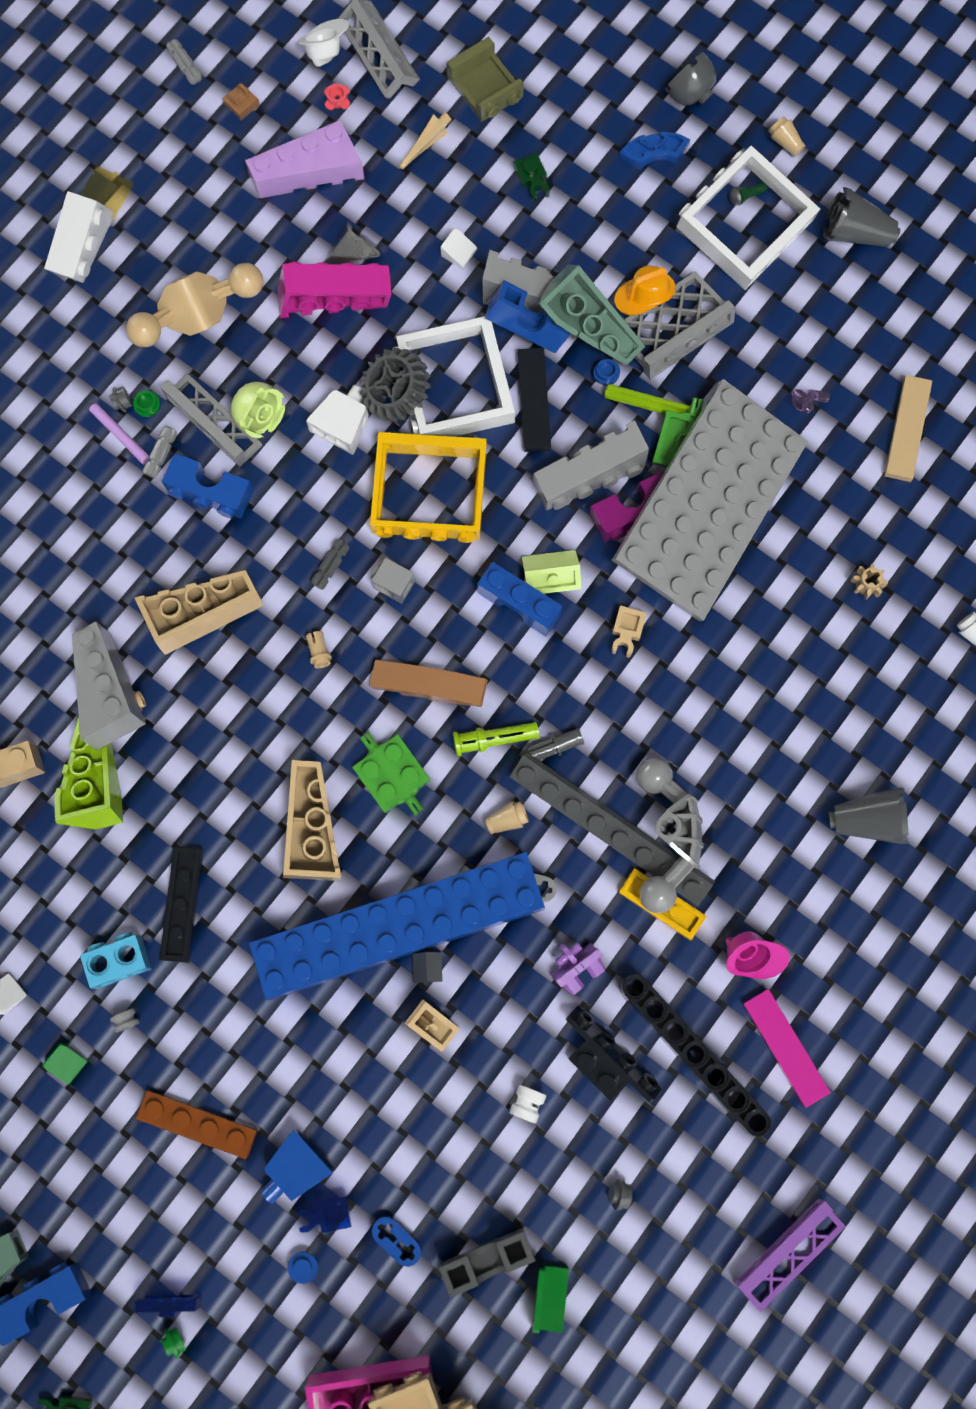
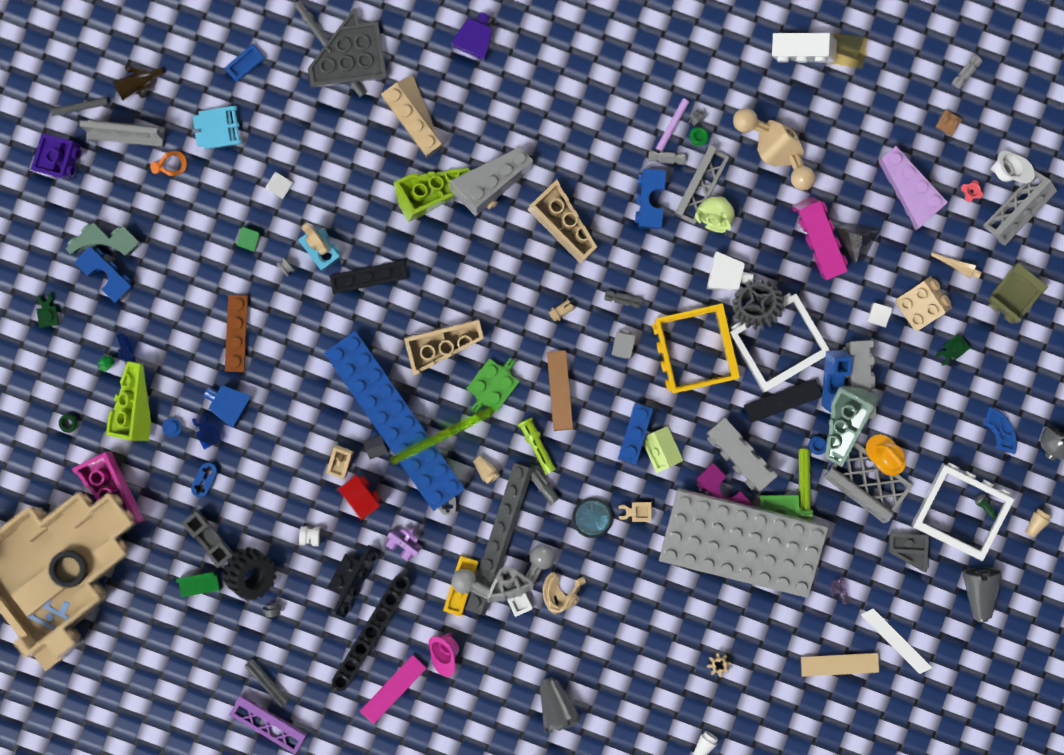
camera: 70 degrees right, 10 degrees up
none -> lime wedge [106,362,151,441]
none -> black tyre [223,547,277,601]
none -> dark grey axle [245,659,289,707]
none -> tan piece [301,222,329,255]
none -> red brick [338,475,382,520]
none -> clear neon green tile [390,407,494,465]
none -> white plate [508,593,533,617]
none -> tan helmet [543,572,586,615]
none -> clear light blue wheel [572,498,613,538]
none -> white sticker [861,609,932,674]
none -> dark grey wing [888,533,929,572]
none -> tan bracket [896,276,952,331]

